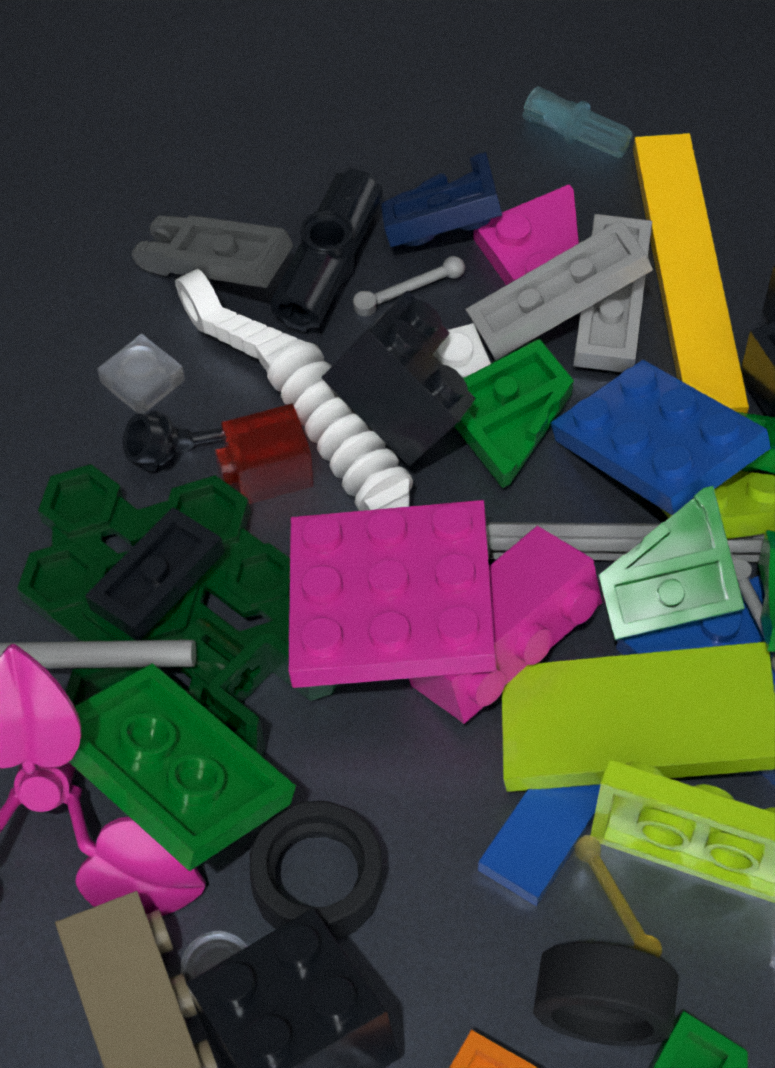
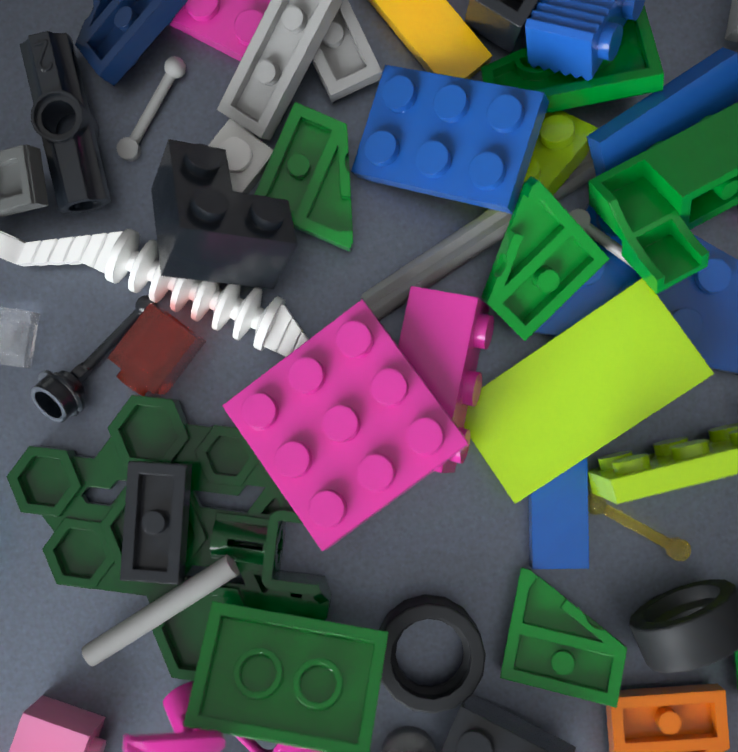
camera: 30 degrees left, 30 degrees up
none -> green wing [500,567,627,708]

